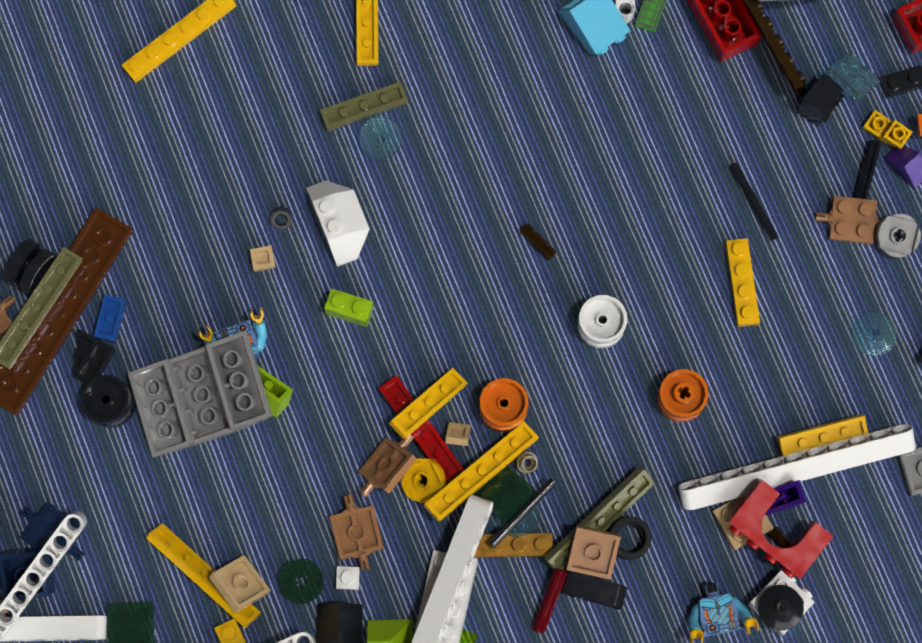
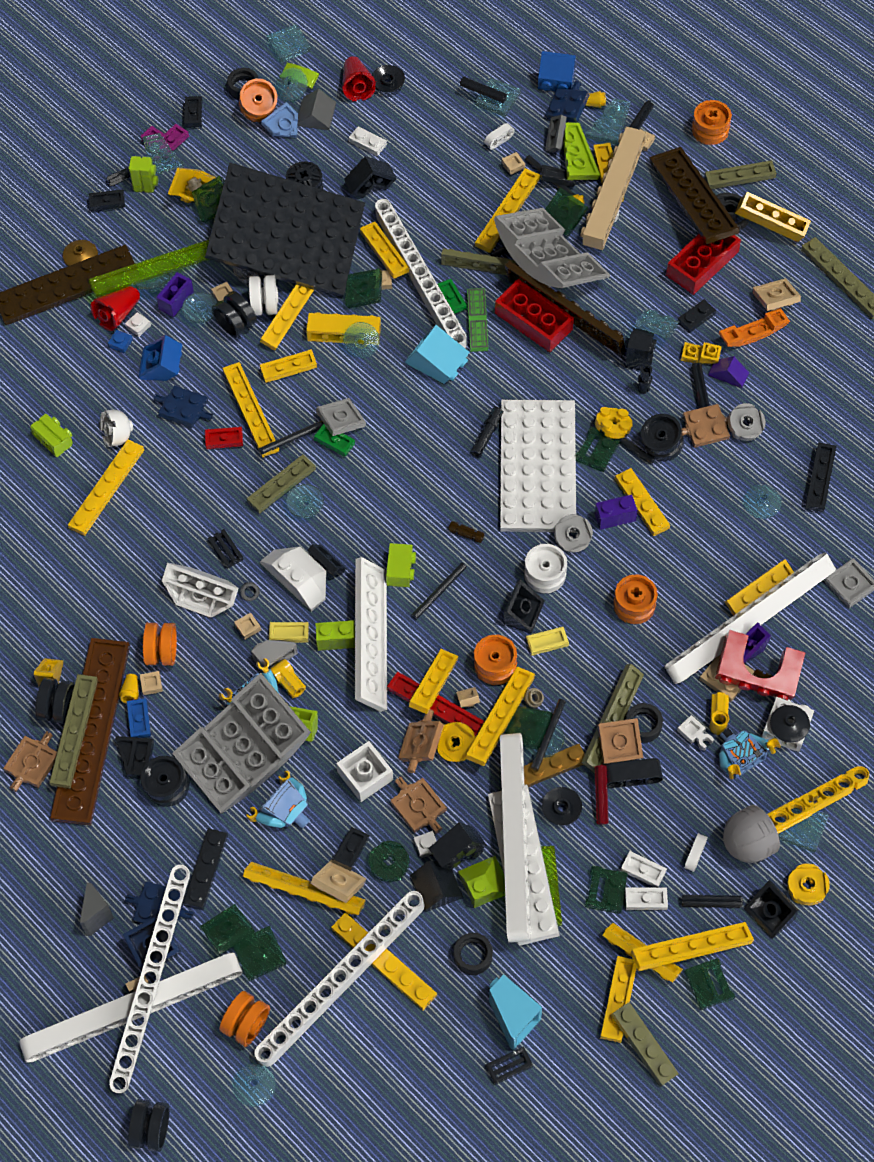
camera: 20 degrees left, 15 degrees down
none -> yellow slope [34,658,63,687]
none -> yellow cone [119,674,139,704]
none -> tan plate [140,671,163,695]
none -> orange wheel [143,623,177,666]
none -> white wedge [162,563,239,618]
none -> black plate [183,828,228,911]
none -> clear green plate [200,904,255,955]
none -> red plate [205,427,243,449]
none -> black tile [208,529,244,569]
none -> torso [246,771,310,829]
none -> light grey slope [251,640,298,669]
none -> black bar [259,420,324,454]
none -> light yellow tile [269,622,309,643]
none -> yellow piece [270,659,306,698]
none -> black plate [308,544,346,575]
none -> green plate [314,424,355,457]
none -> light grey tile [316,398,366,436]
none -> black plate [333,827,370,871]
none -> white brick [336,741,393,802]
none -> white plate [355,557,387,712]
none -> lime brick [386,543,416,587]
none -> black bar [411,562,467,620]
none -> black brick [428,822,487,869]
none -> black pin [470,406,504,458]
none -> white plate [500,400,576,533]
none -> black slope [504,580,545,633]
none -> light yellow tile [526,627,569,656]
none -> black dish [542,787,582,826]
none -> light grey plate [554,514,593,553]
none -> clear green plate [575,427,620,472]
none -> yellow plate [595,407,633,439]
none -> dark purple brick [595,494,638,530]
none -> black pin [638,364,653,394]
none -> black wheel [641,414,684,461]
none -> white plate [677,715,714,751]
none -> yellow piece [709,692,729,735]

